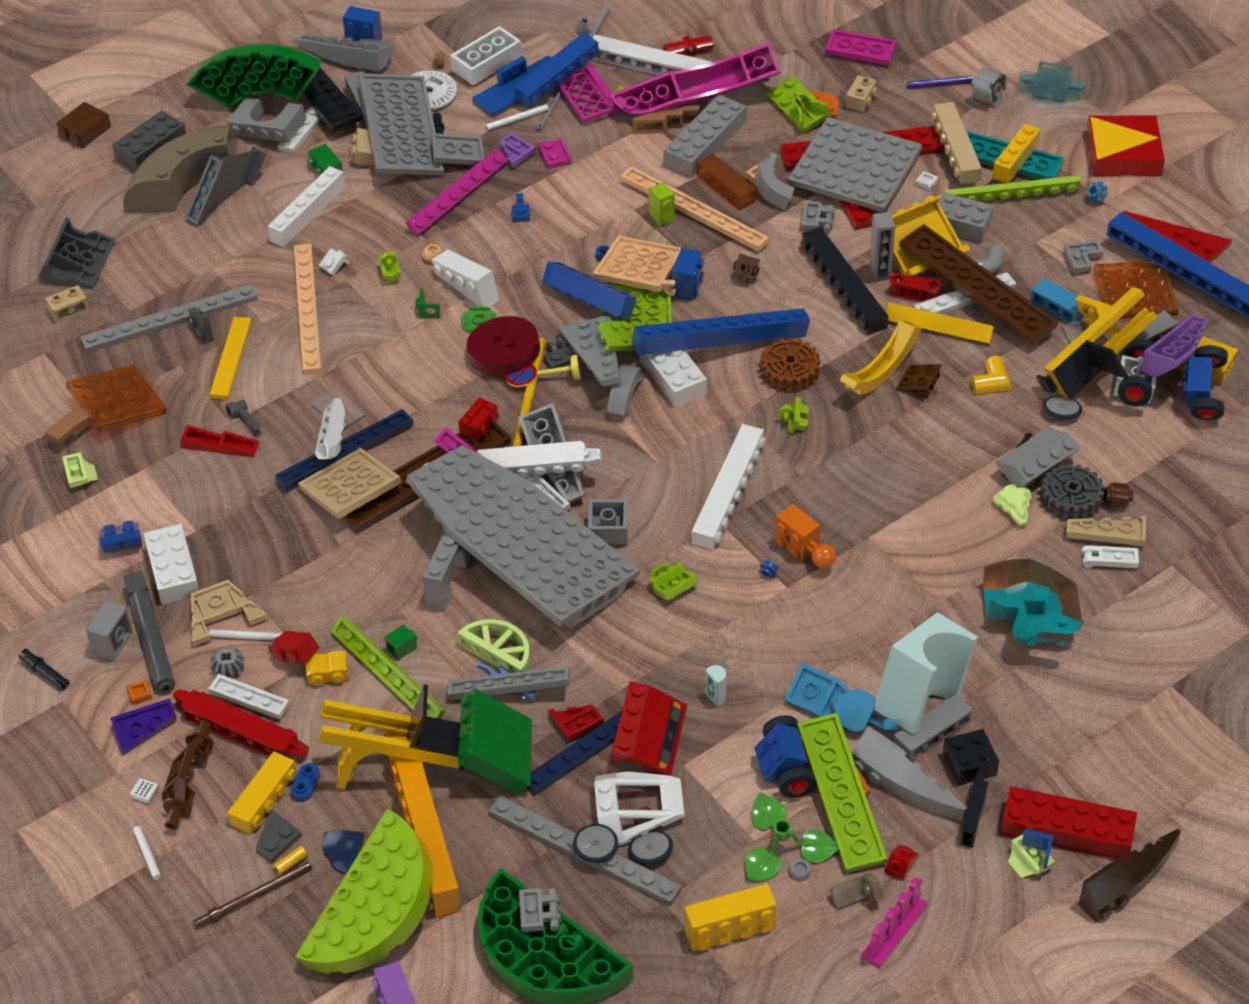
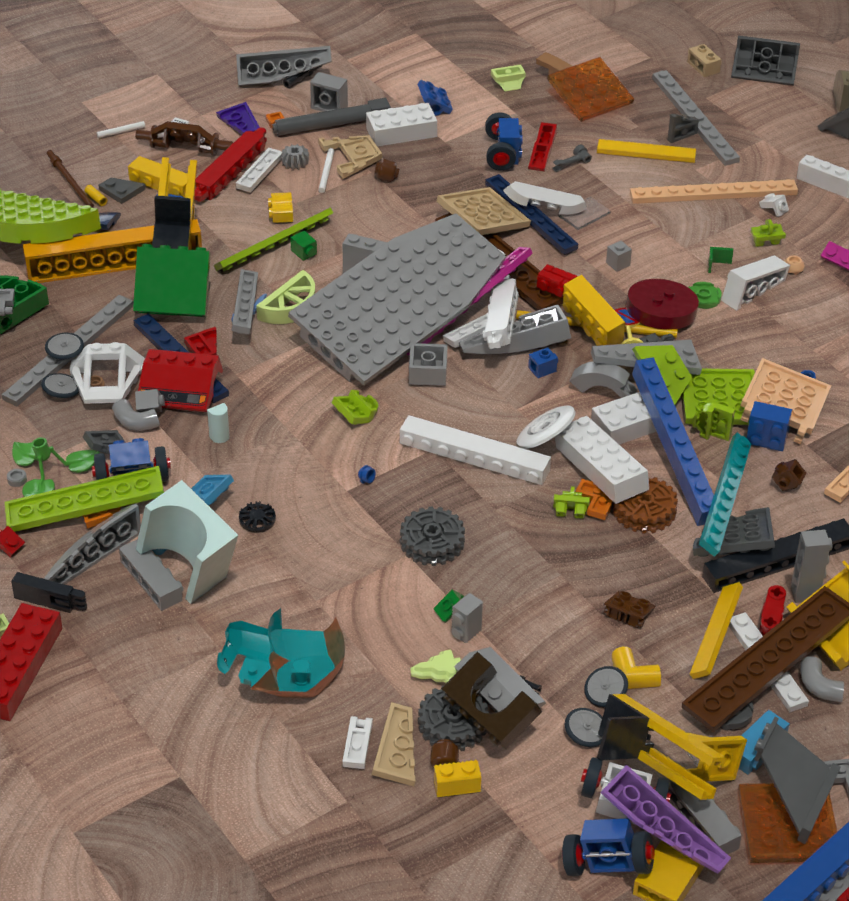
camera: 90 degrees right, 5 degrees down
red brick [268,631,320,664] -> none
blue brick [542,261,637,320] -> none
orange brick [775,504,837,569] -> none
yellow arch [840,320,922,395] -> none
black brick [943,729,999,786] -> none
none -> dark grey wing [83,430,126,454]
none -> light grey cylinder [112,399,160,431]
none -> light grey brick [135,389,165,413]
none -> light grey wedge [236,46,332,86]
none -> black wheel [239,501,276,532]
none -> reddish brown head [374,158,400,182]
none -> dark grey piece [400,506,465,566]
none -> green bracket [434,589,464,623]
none -> yellow brick [434,759,482,797]
none -> dark brown arch [441,651,542,749]
none -> light grey brick [451,593,483,643]
none -> brick [485,112,523,171]
none -> white piece [516,405,576,449]
none -> blue brick [528,347,558,378]
none -> white brick [555,416,649,504]
none -> yellow brick [563,274,625,346]
none -> orange plate [575,479,613,520]
none -> light grey wheel [584,666,628,707]
none -> light grey brick [606,241,632,272]
none -> lime slope [692,403,735,441]
none -> dark grey plate [693,507,775,557]
none -> teal plate [699,432,752,557]
none -> dark grey piece [754,717,841,844]

